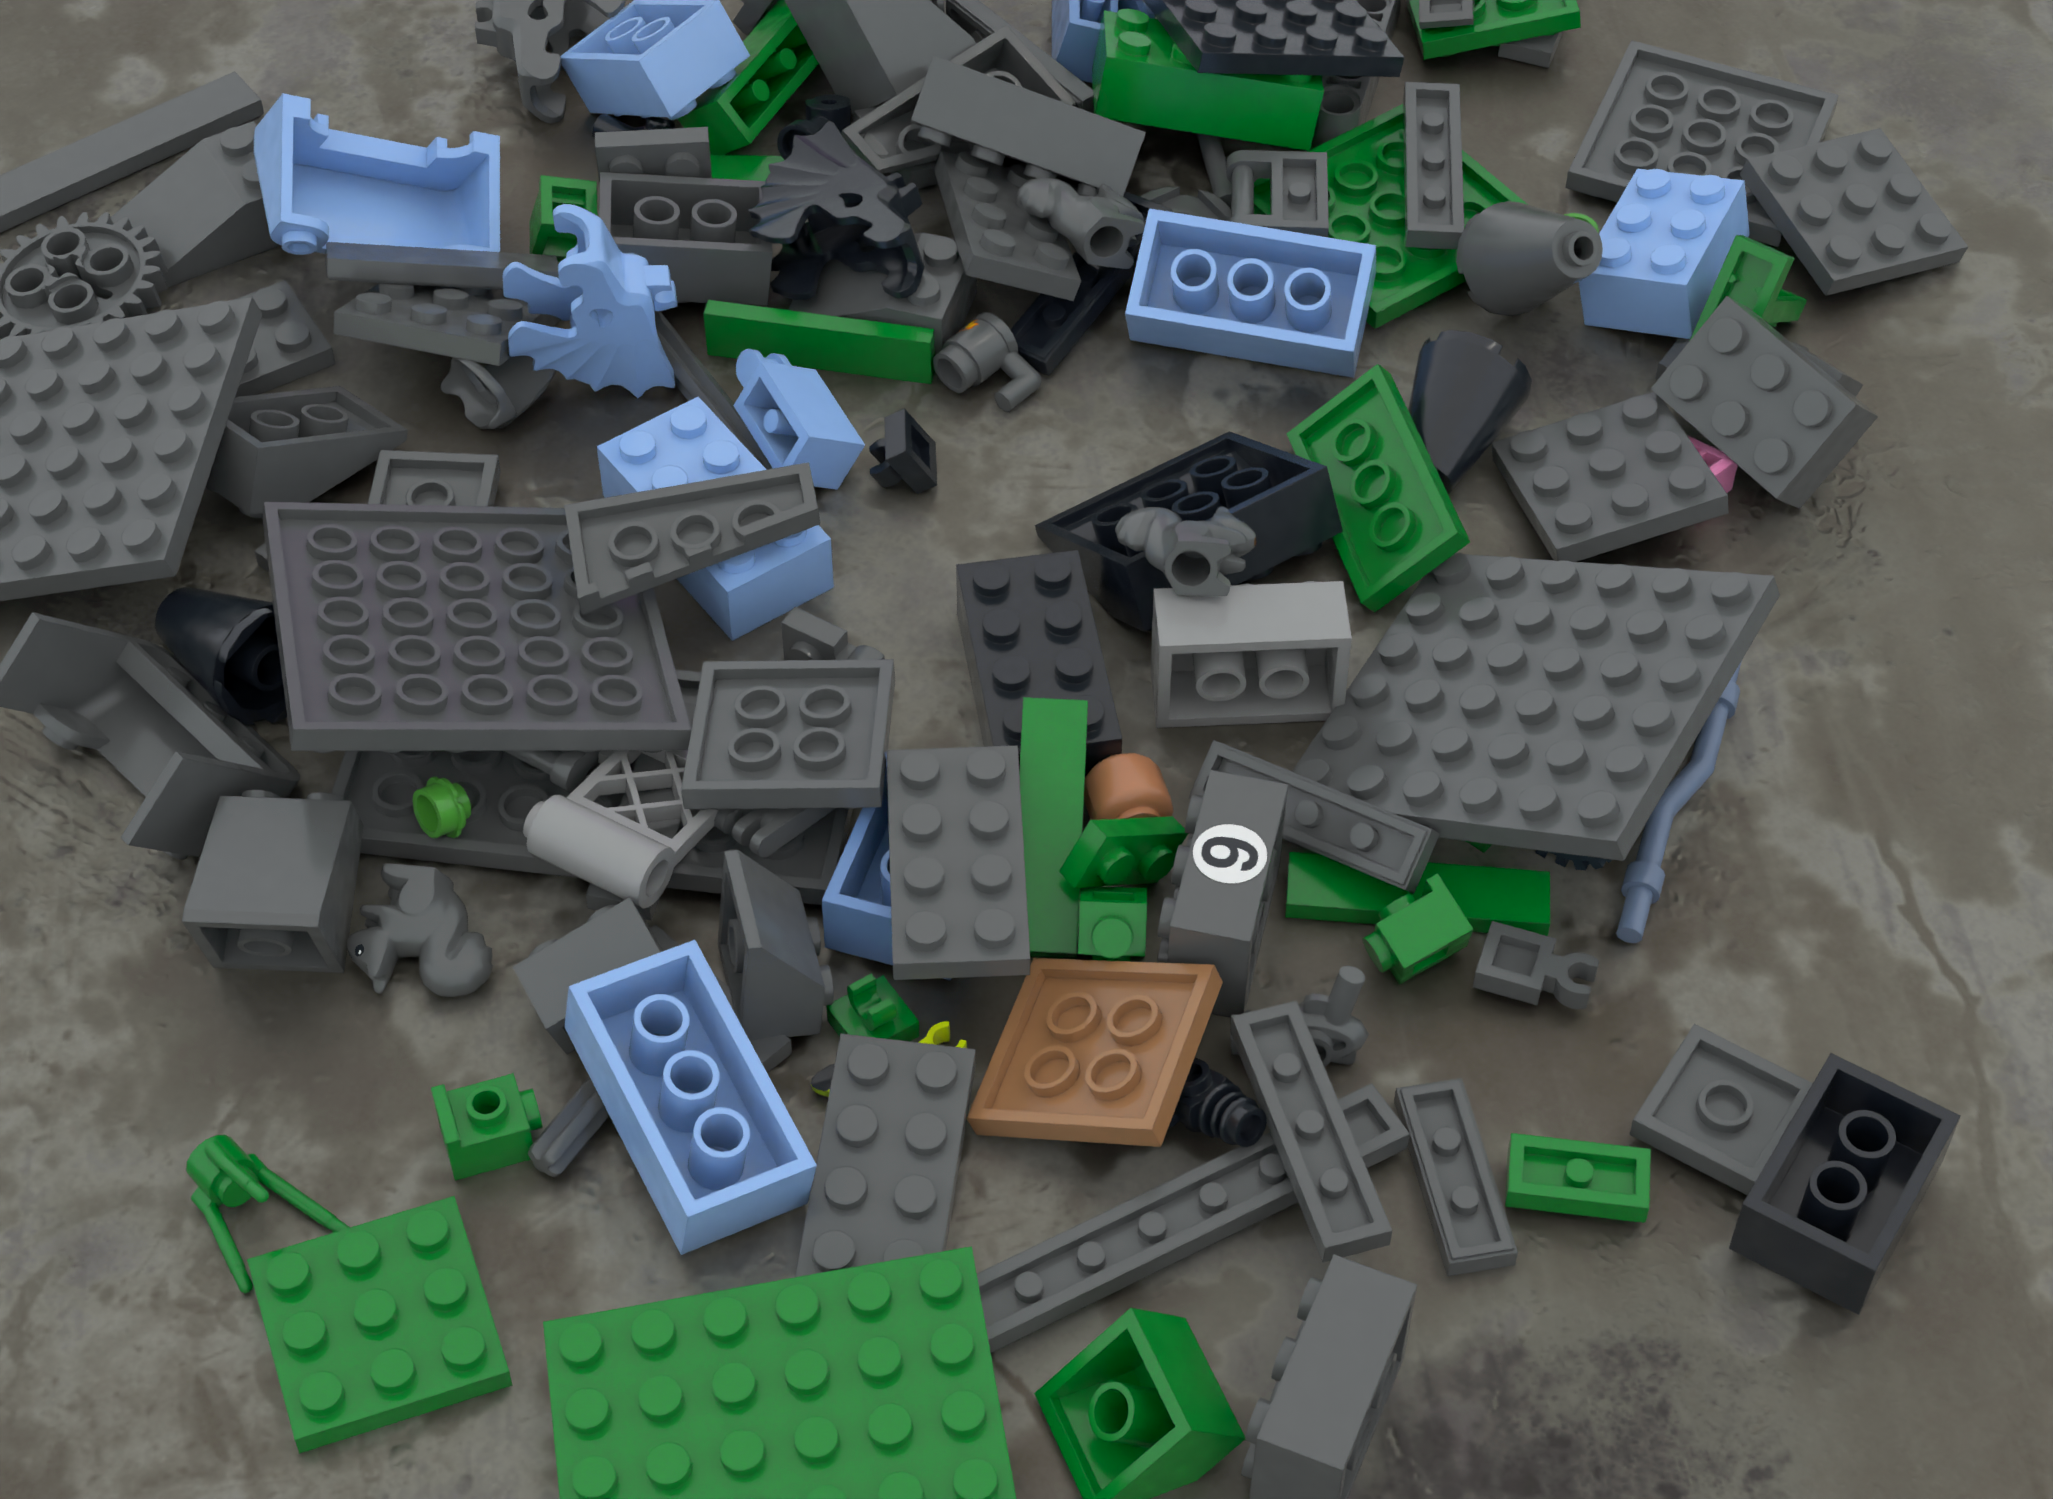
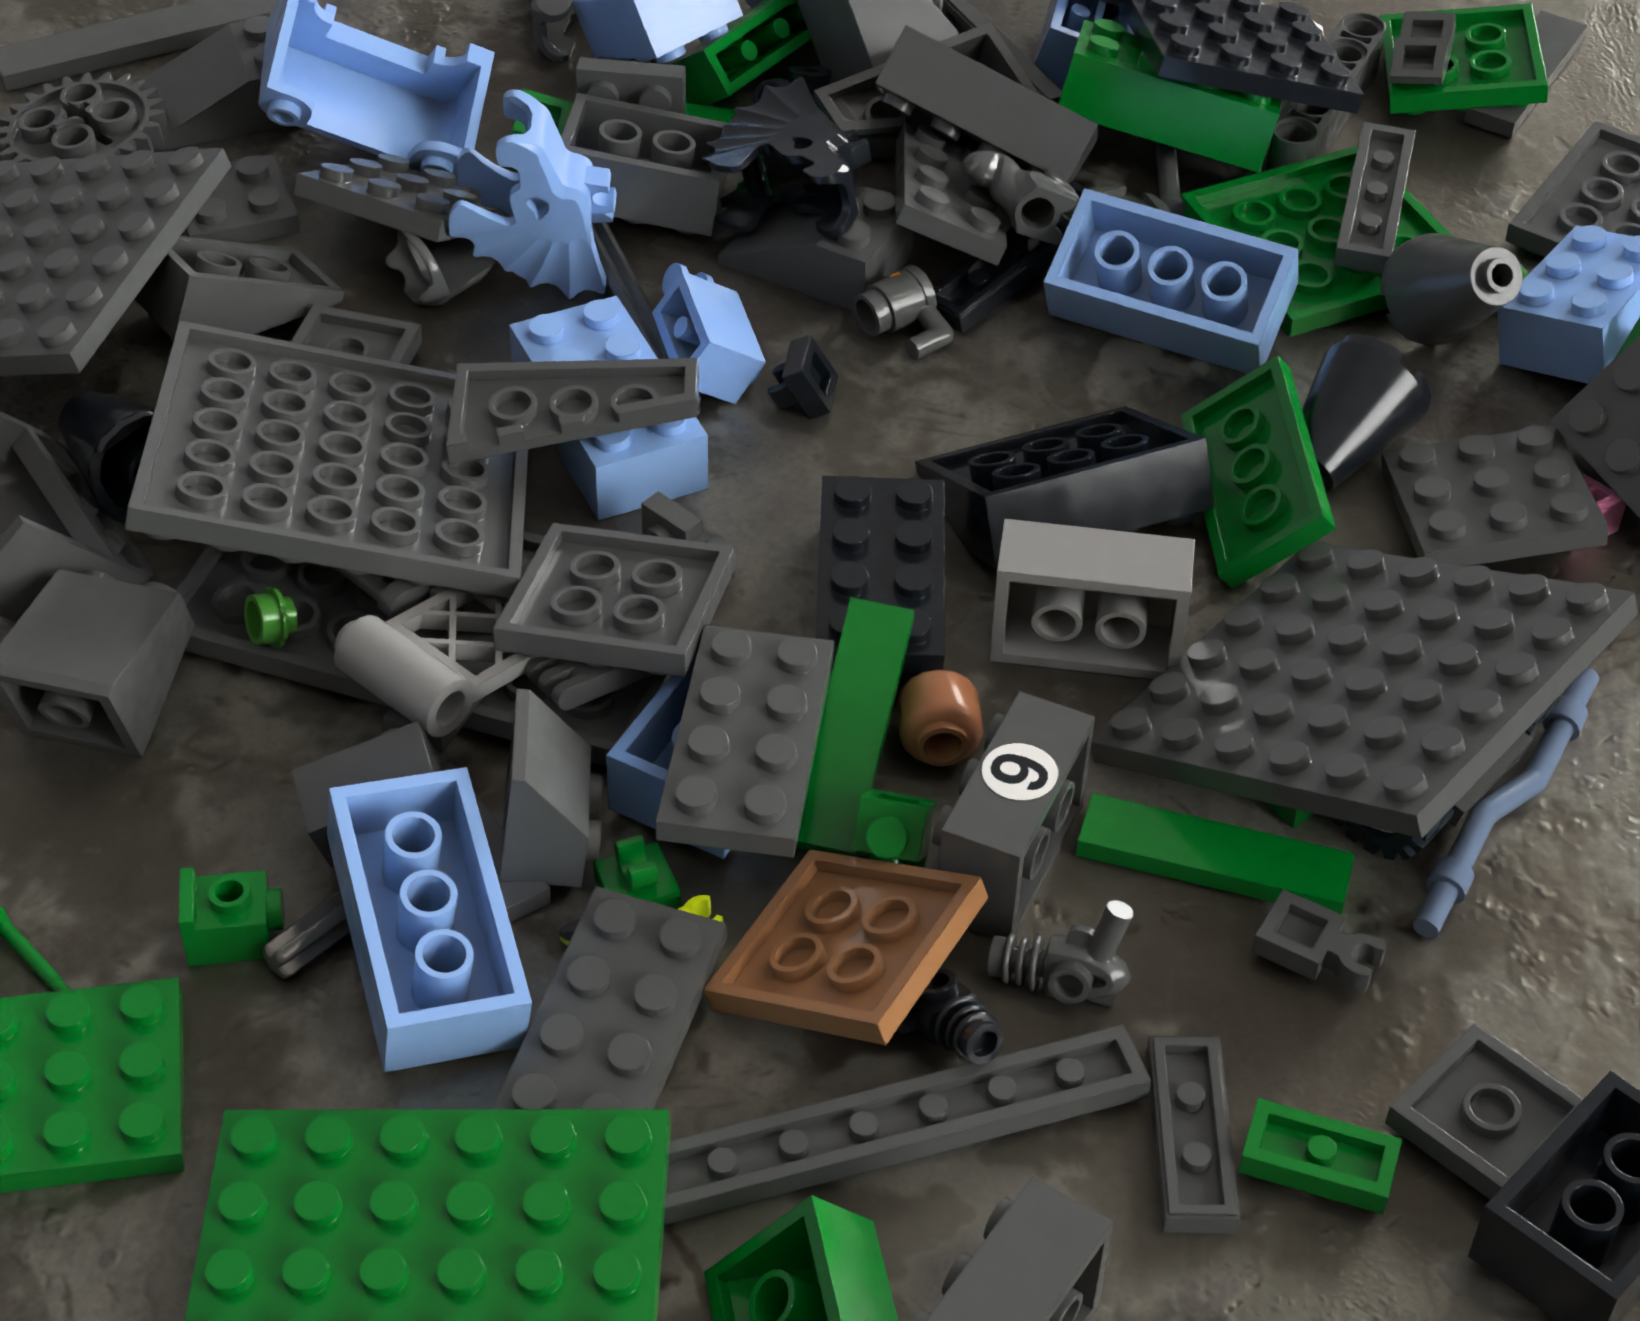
camera: 10 degrees right, 5 degrees down
dark grey tile [325,242,559,290] -> none
dark grey animal [346,863,493,998] -> none
green tile [703,300,935,384] -> none
green plate [1059,816,1189,888] -> none
dark grey animal [1115,507,1256,596] -> none
dark grey tile [1188,740,1440,894] -> none
dark grey plate [1226,150,1329,237] -> none
dark grey plate [1230,1000,1393,1262] -> none
green brick [1362,873,1473,985] -> none

